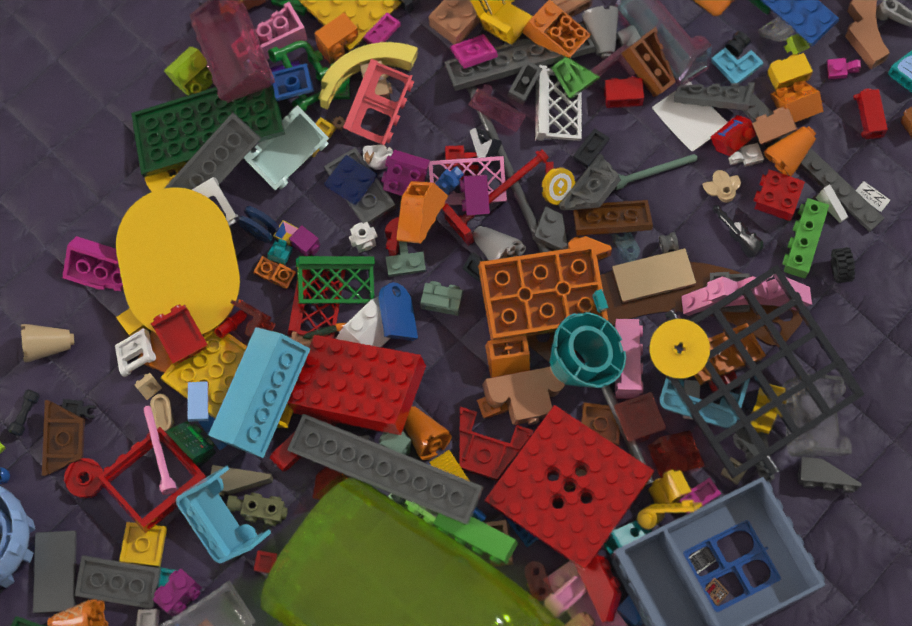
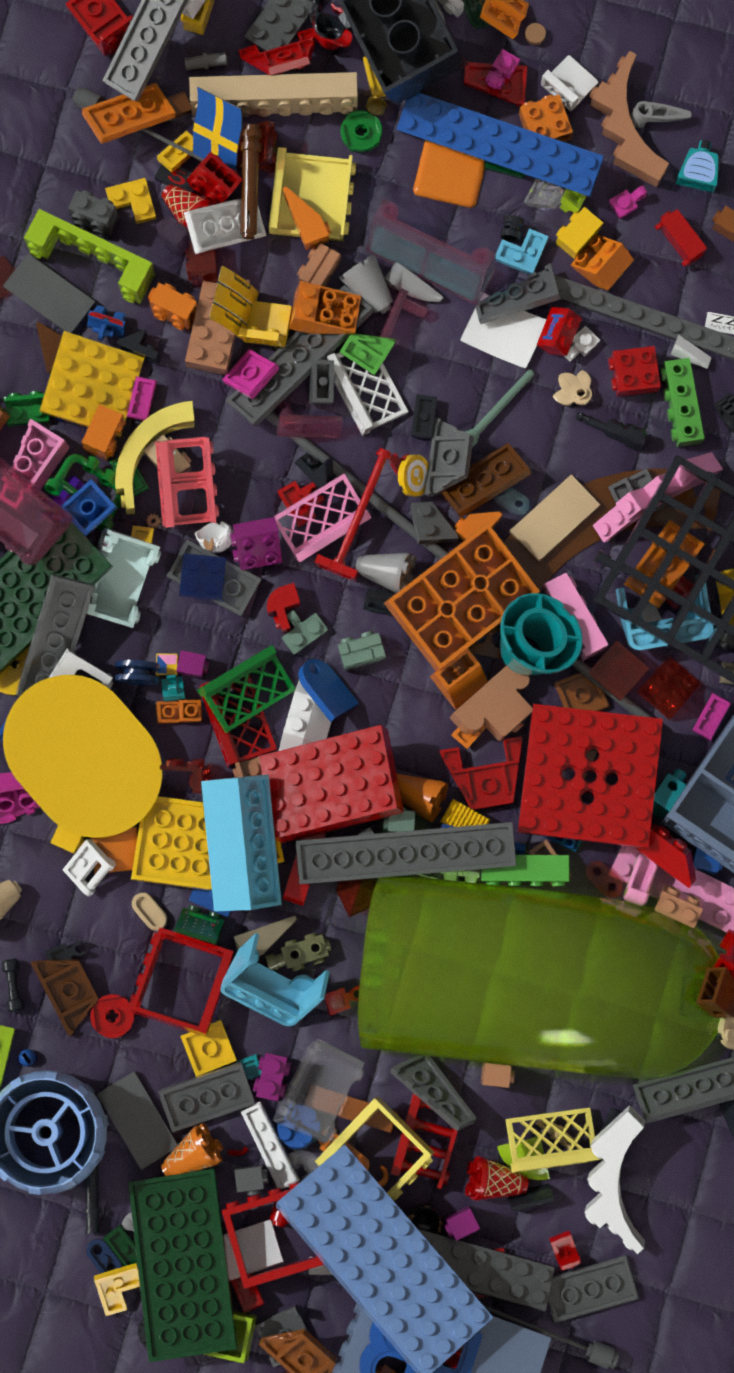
camera: 35 degrees left, 10 degrees up
tan tile [135,373,162,400] -> none
bright pink piece [144,406,177,495] -> none
red panel [151,304,209,366] -> none
light blue tile [188,382,208,422] -> none
red axle [214,310,247,339] -> none
piece [303,323,347,340] -> none
white brick [349,222,377,253] -> none
orange slope [396,181,448,244] -> none
blue hips [435,166,464,195] -> none
magenta brick [460,174,490,215] -> none
teal tile [592,289,608,313] -> none
red brick [604,77,644,108] -> none
dark orange wedge [621,27,676,97] -> none
yellow door [637,500,702,529] -> none
yellow brick [648,470,692,504] -> none
yellow piece [649,319,710,379] -> none
dark grey wheel [659,232,679,254] -> none
nougat brick [752,107,798,145] -> none
orange cone [763,126,816,177] -> none

